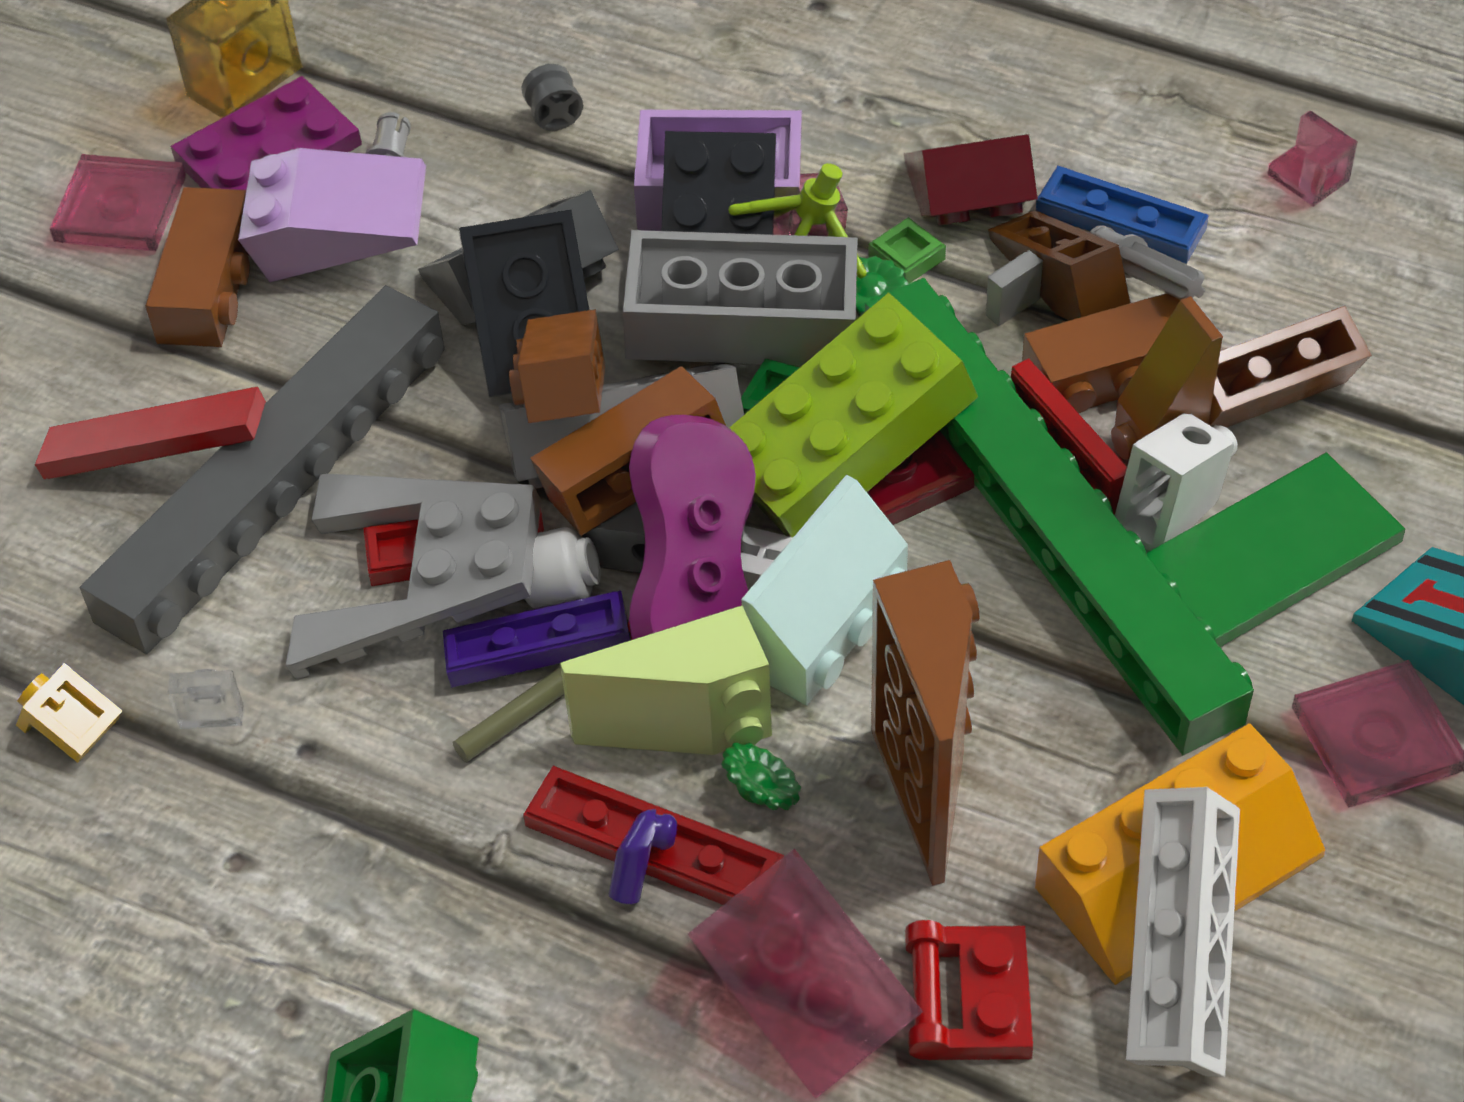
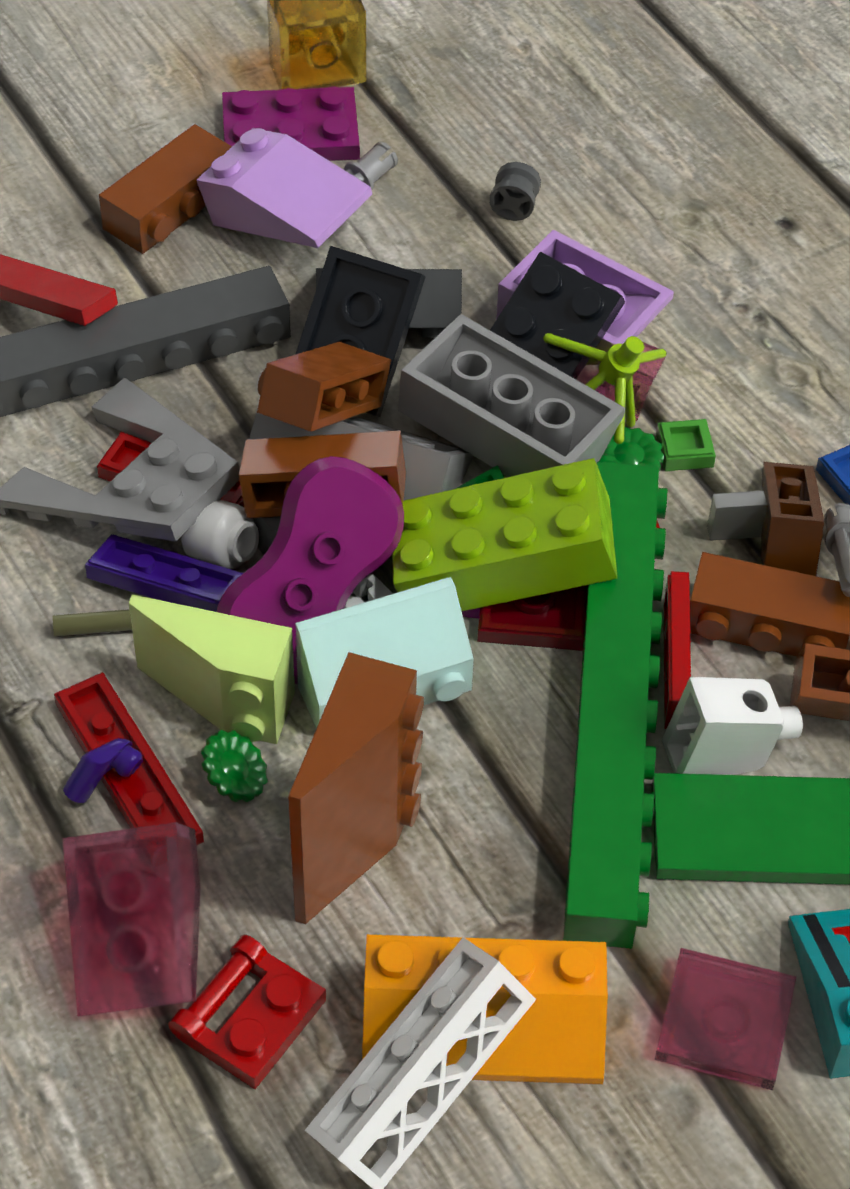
camera: 30 degrees right, 0 degrees up
clear pink tile [49,154,186,251] -> none
dark red slope [904,134,1038,225] -> none
dark orange slope [1111,296,1223,460] -> none

